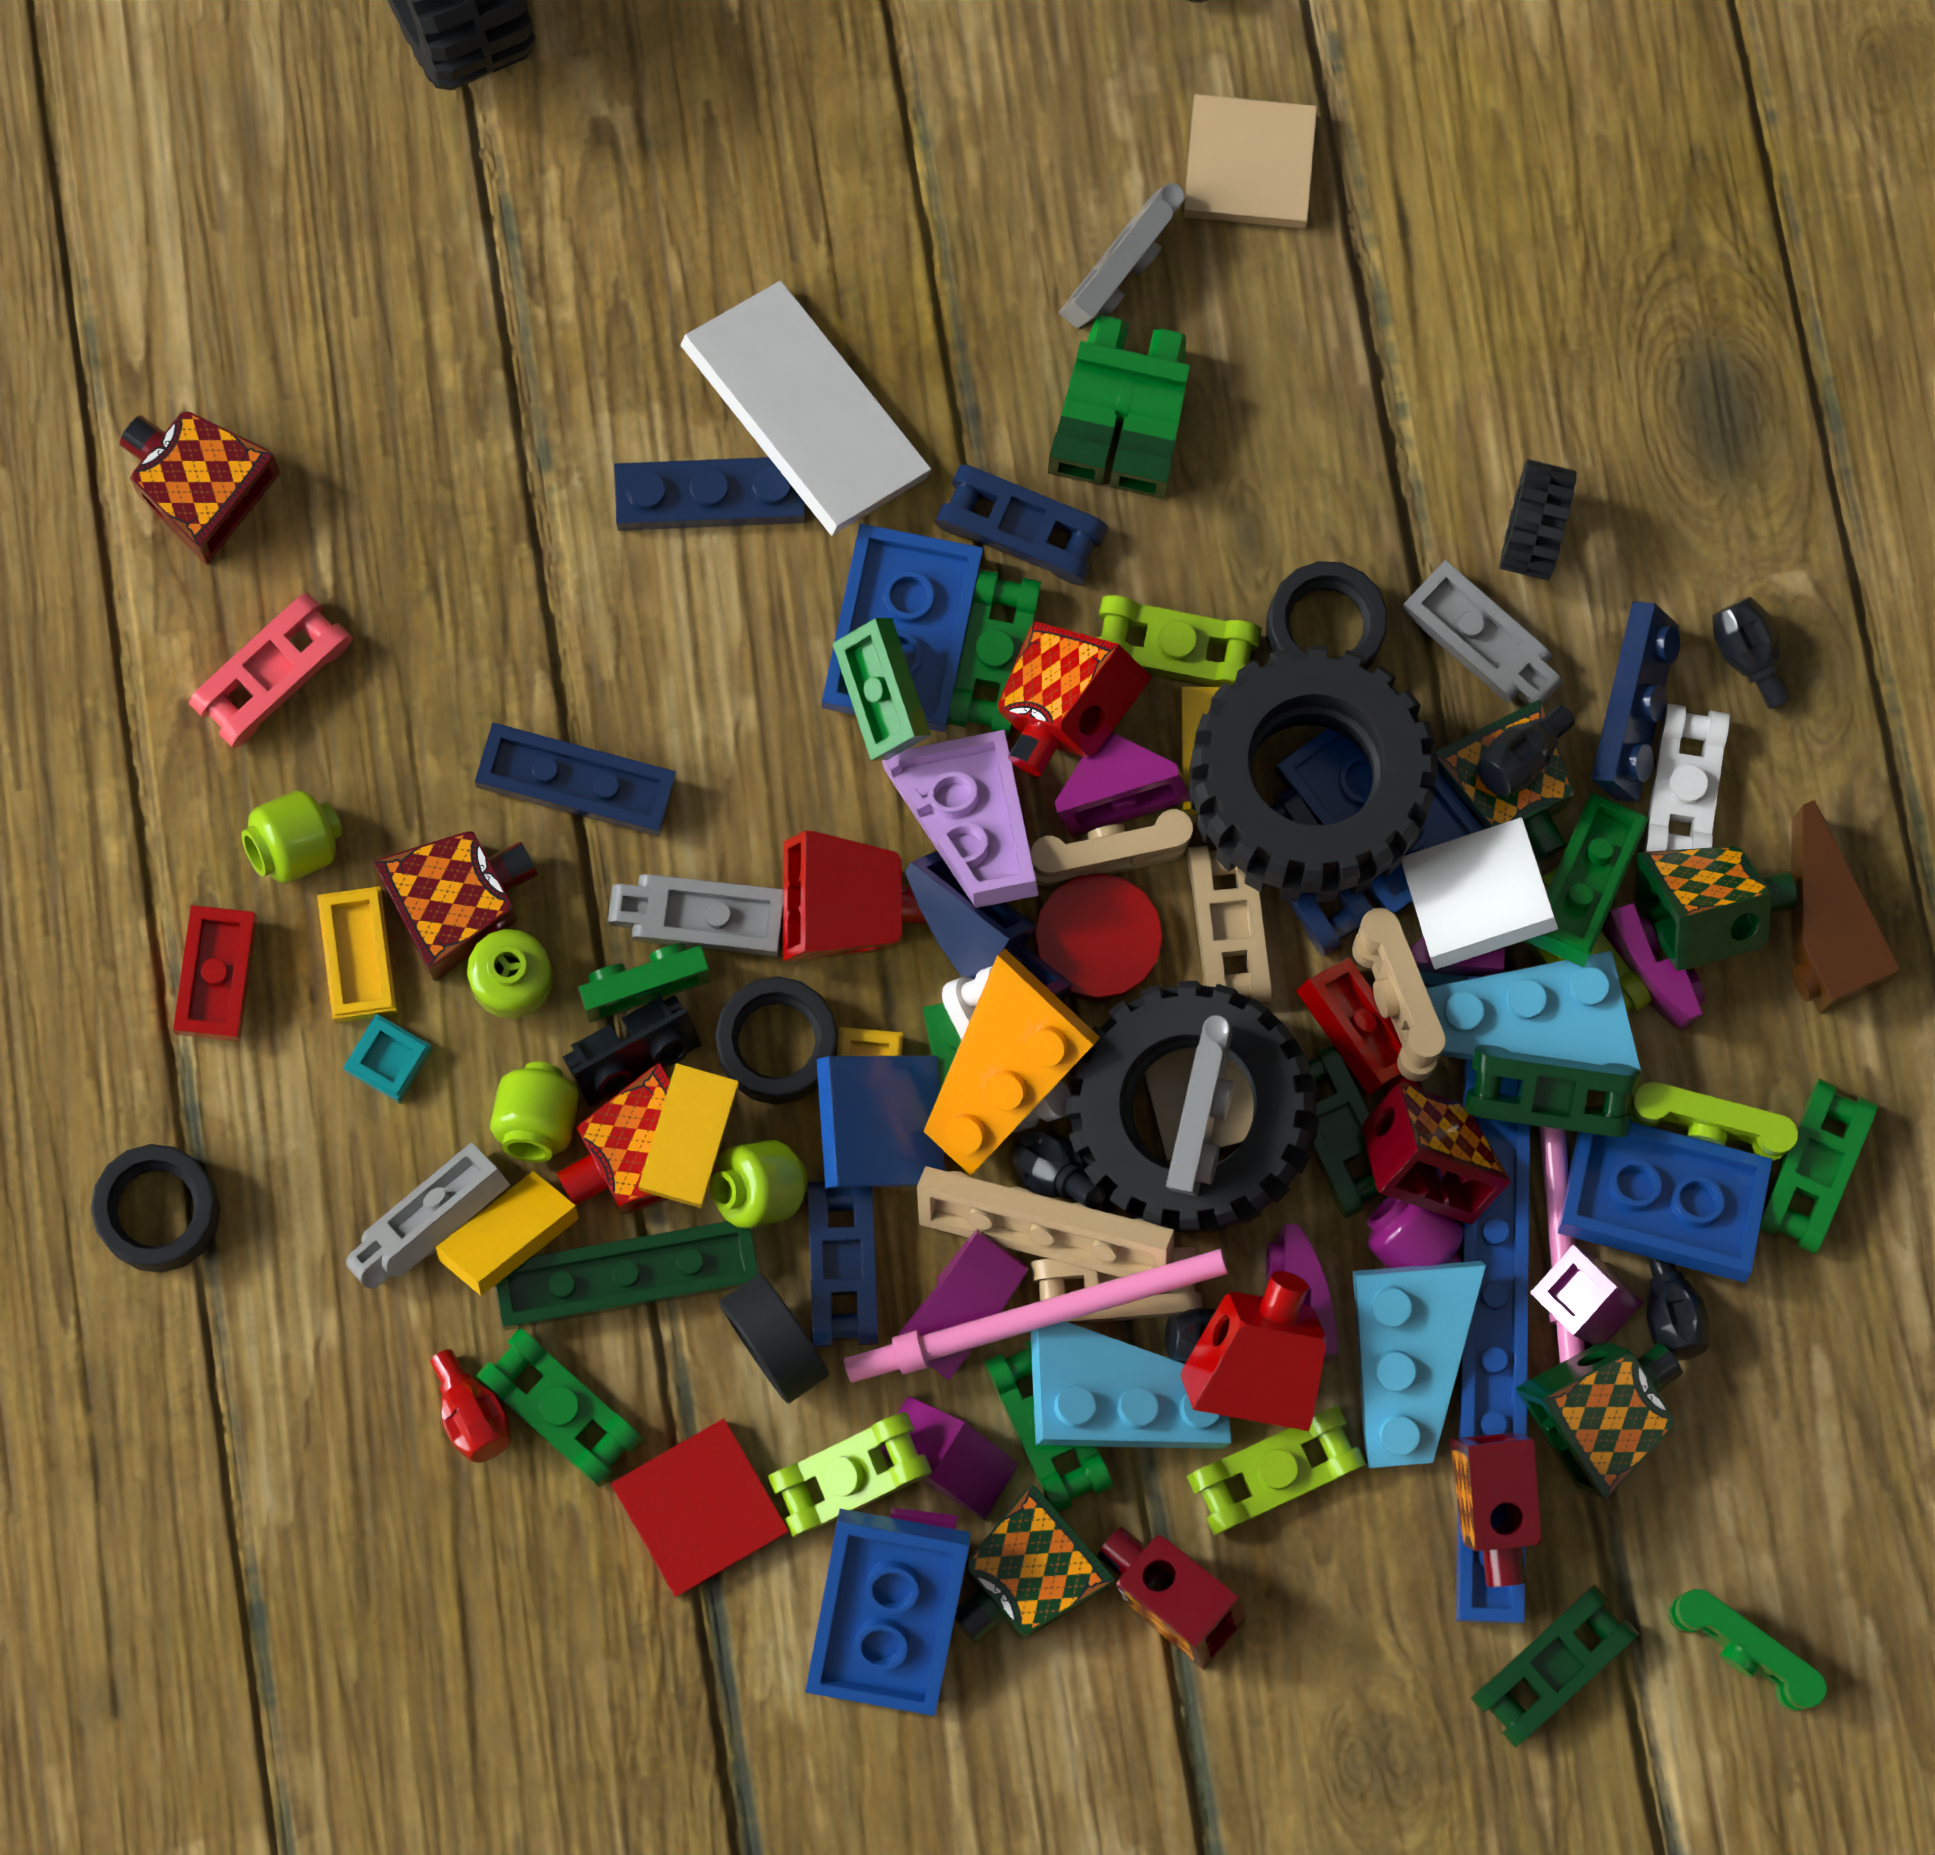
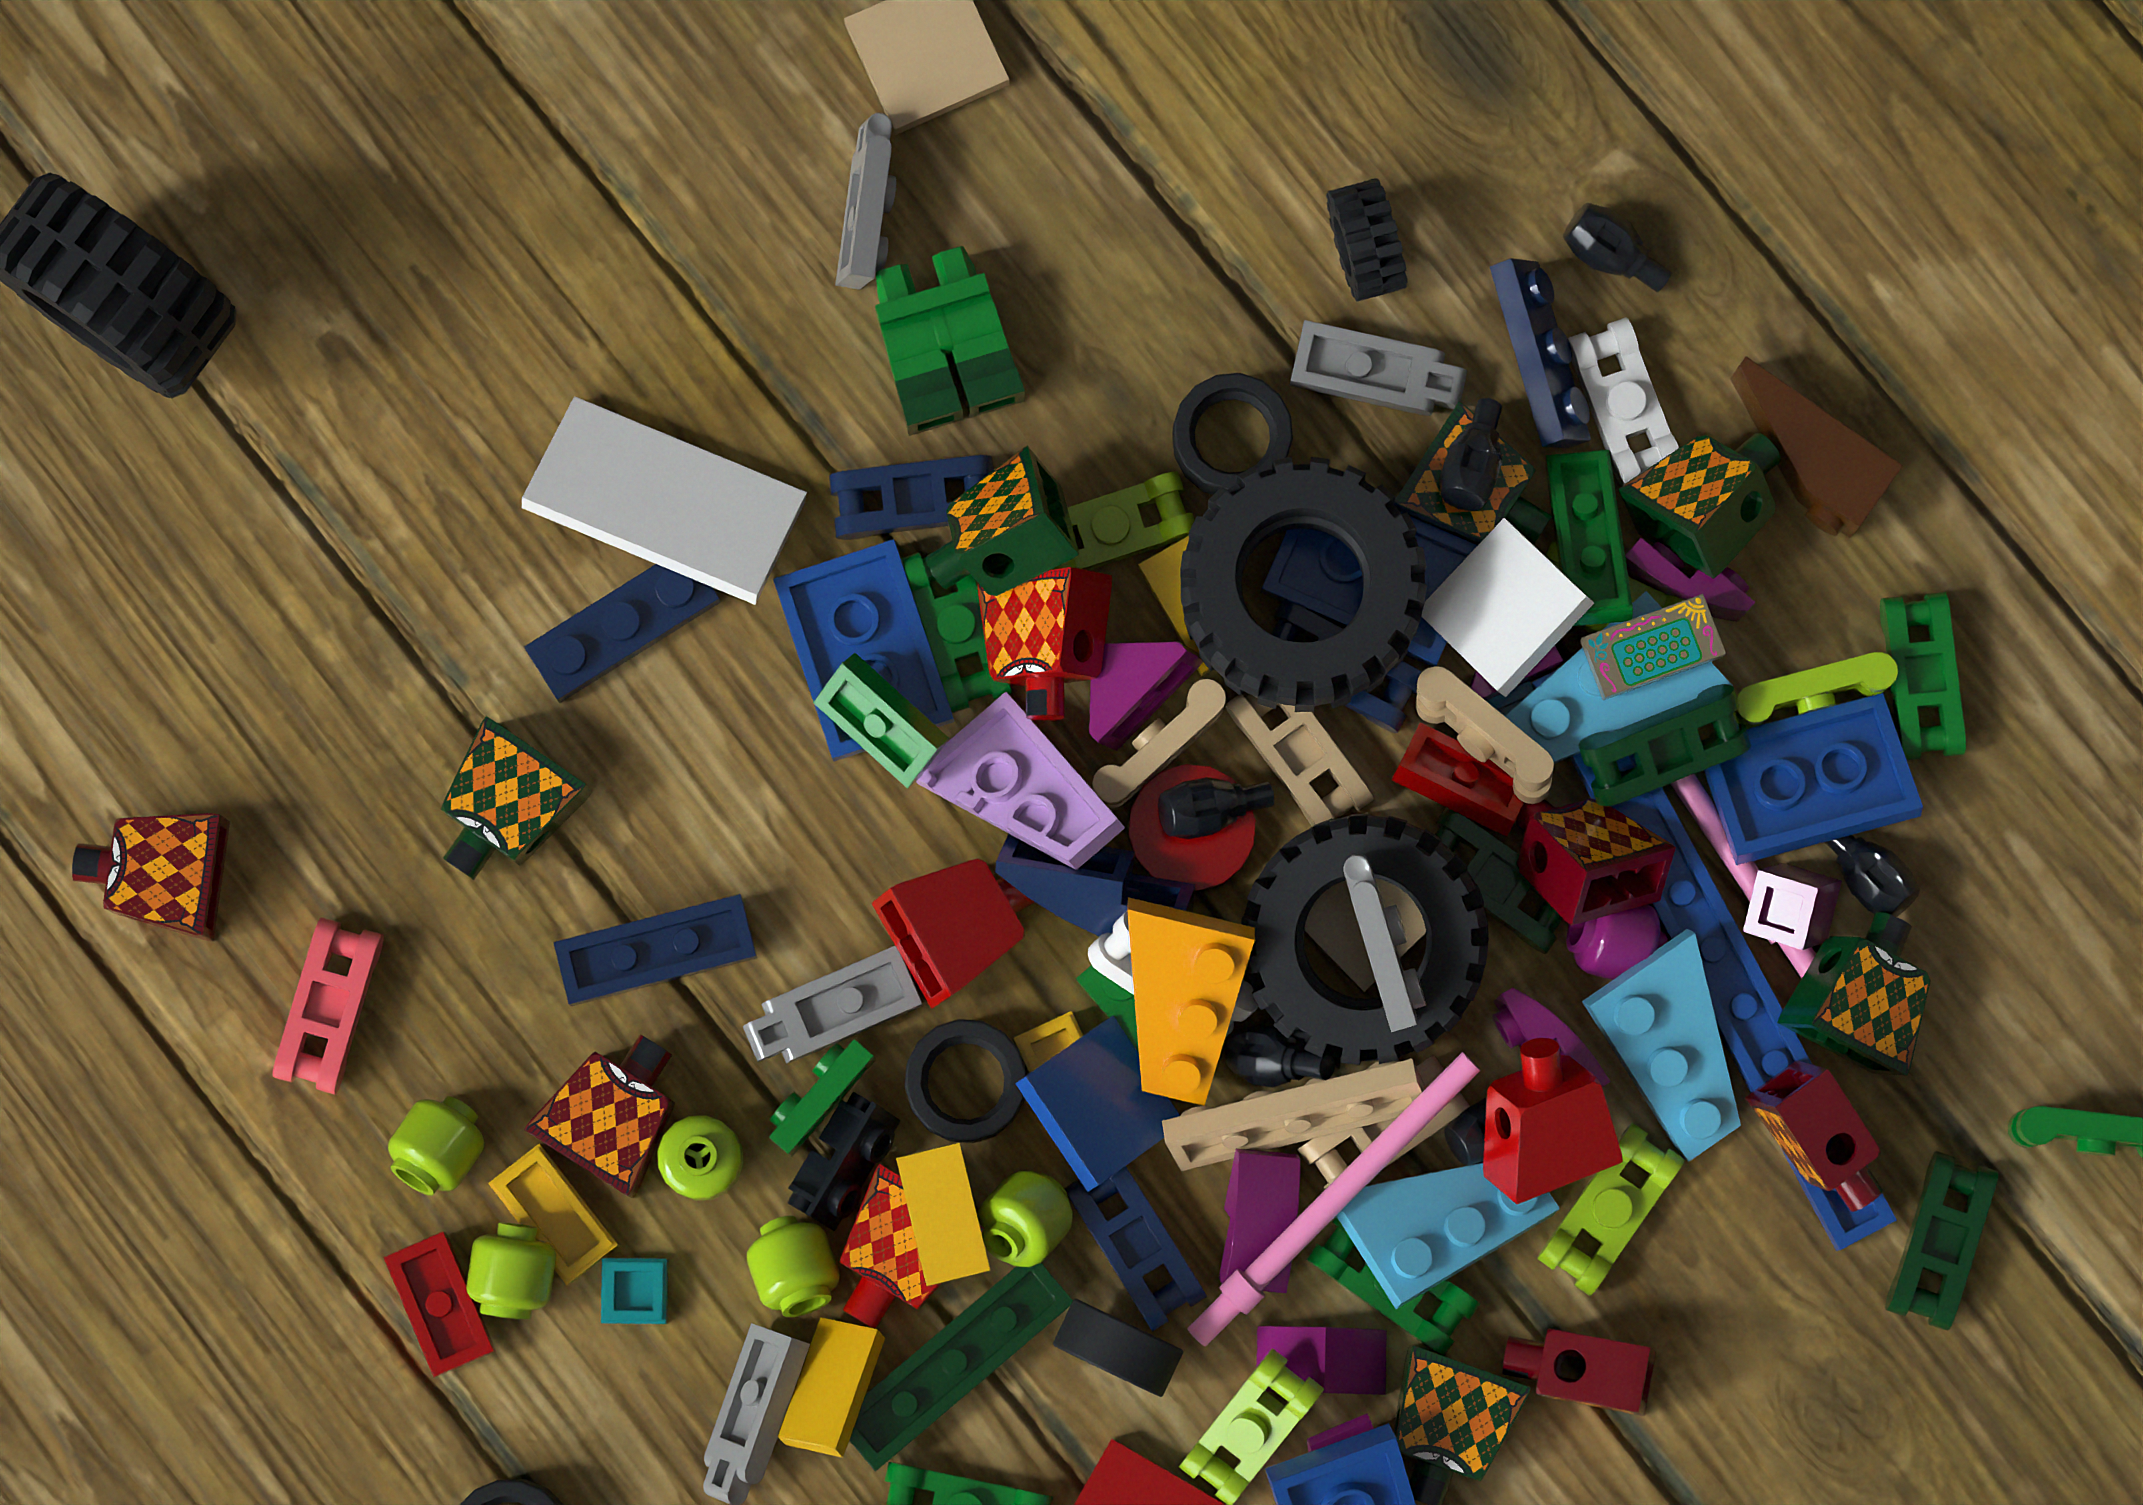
camera: 25 degrees left, 5 degrees up
none -> torso [441,716,592,880]
none -> lime head [466,1222,556,1319]
none -> dark green torso [926,445,1079,596]
none -> black piece [1158,777,1275,839]
none -> tile [1580,594,1726,700]

